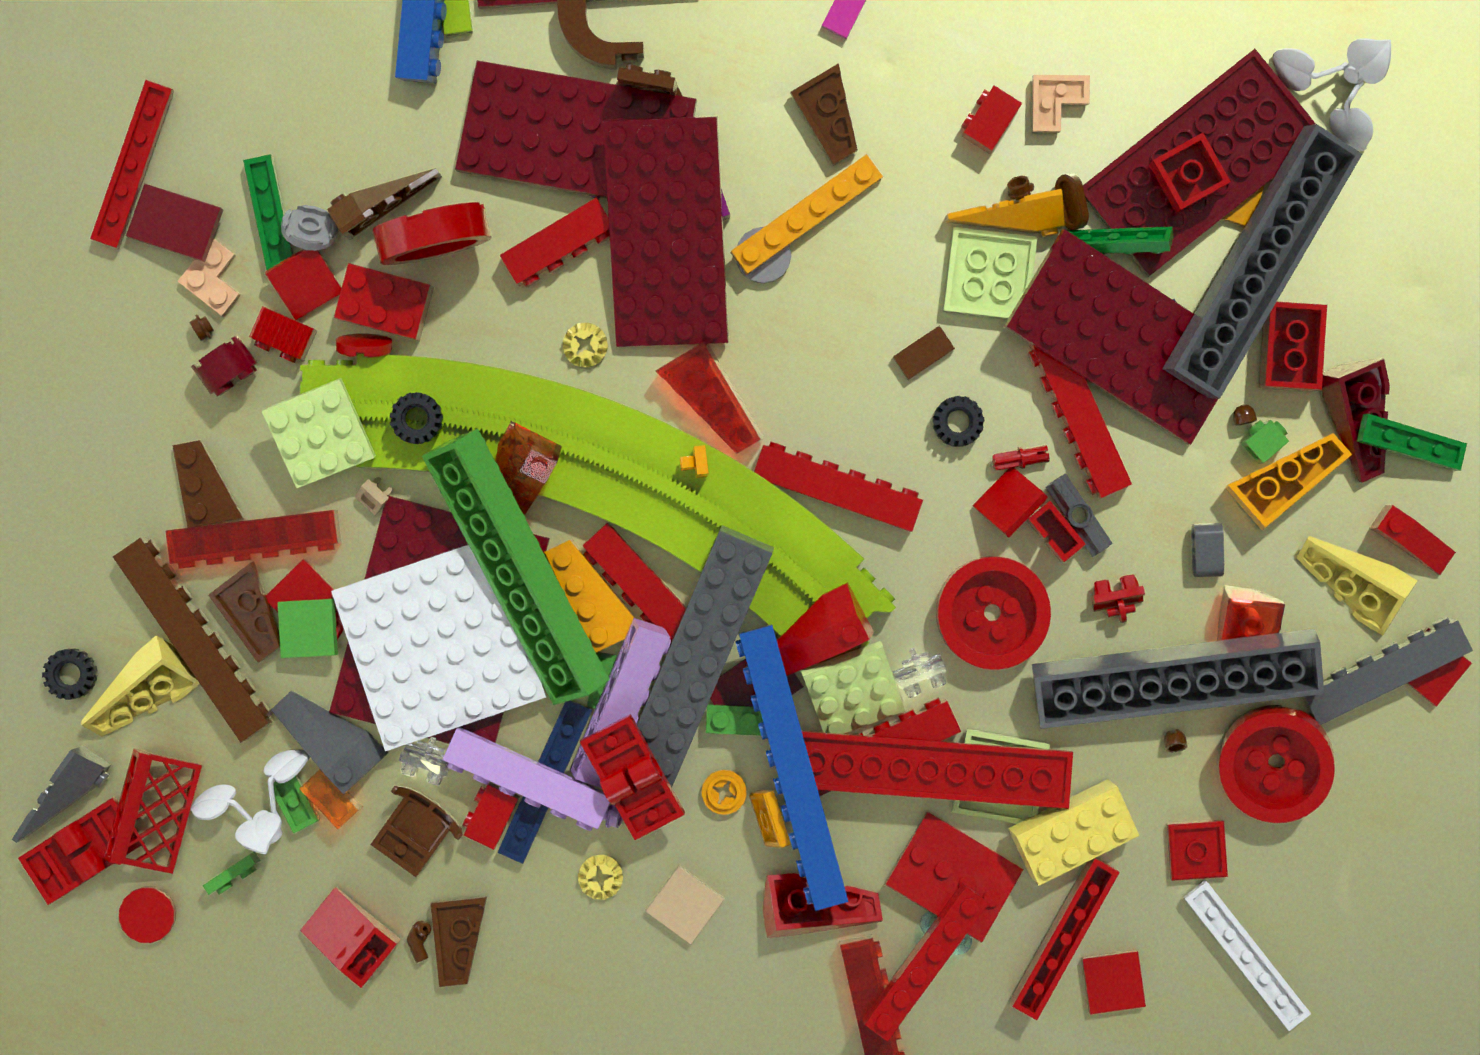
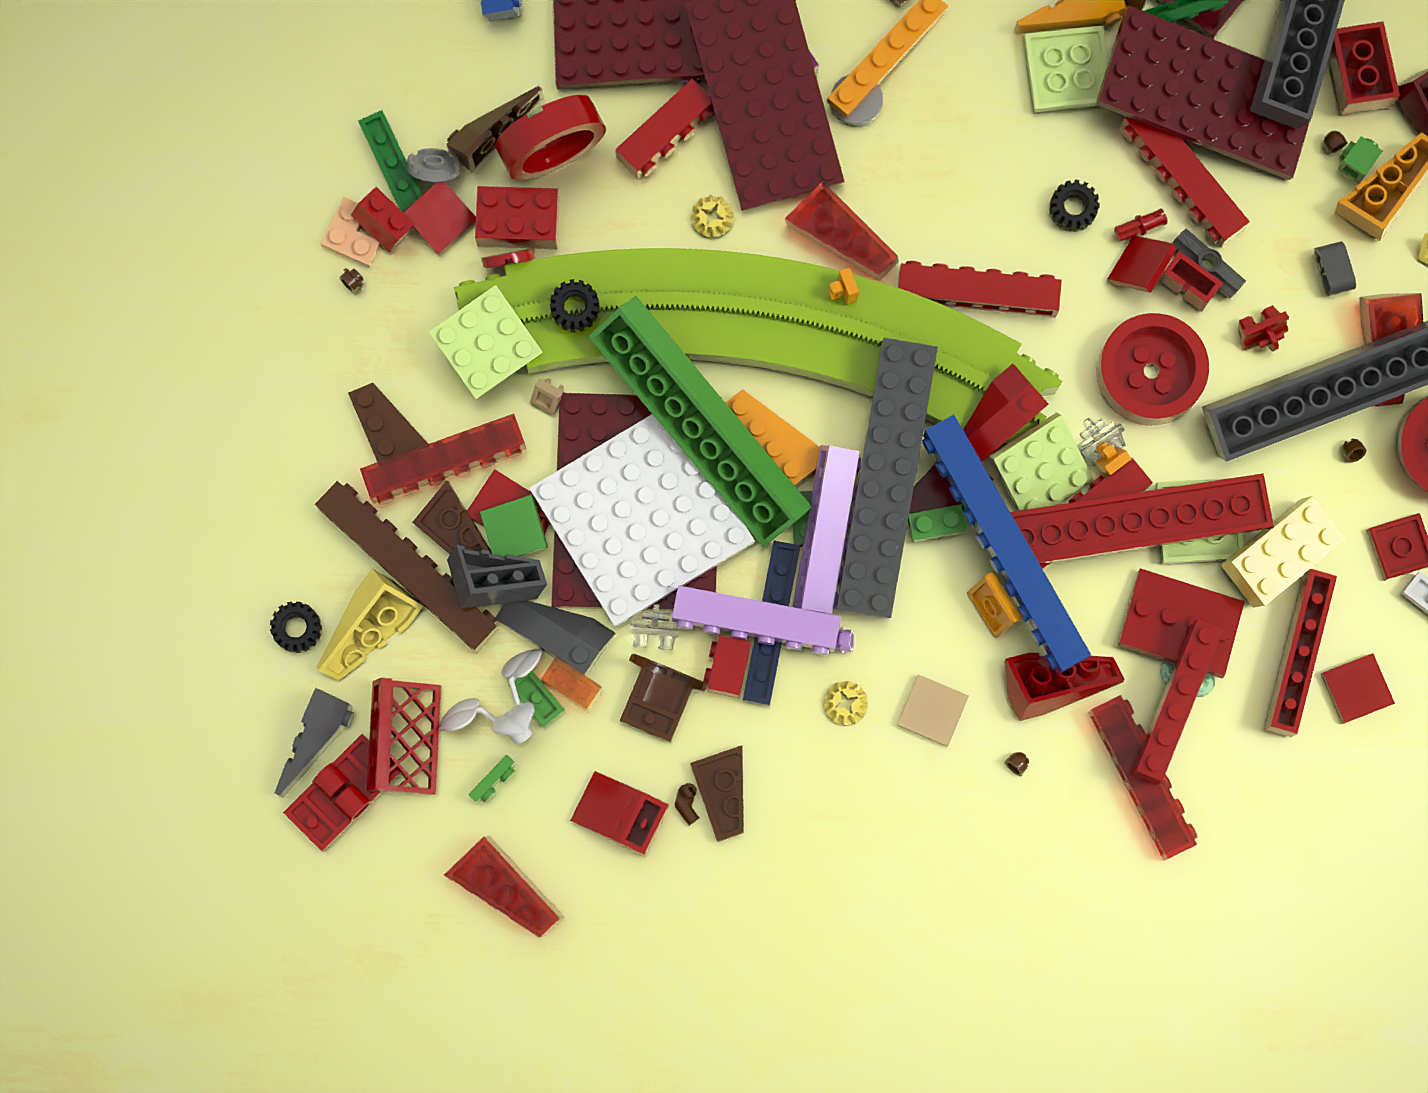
camera: 10 degrees left, 10 degrees down
red plate [90,80,174,249] -> none
red tile [119,887,176,943] -> none
dark red tile [126,183,223,262] -> none
dark red brick [191,335,257,397] -> none
red brick [249,306,317,363] -> none
clear red wedge [496,421,562,515] -> none
red plate [580,714,685,840] -> none
red brick [582,523,687,646] -> none
light orange gear [702,769,747,815] -> none
reddish brown tile [893,325,955,380] -> none
none -> red brick [351,187,415,252]
none -> clear red wedge [444,836,565,938]
none -> dark grey wedge [447,545,547,609]
none -> reddish brown hinge [1005,752,1030,776]
none -> light orange tile [1095,441,1131,475]

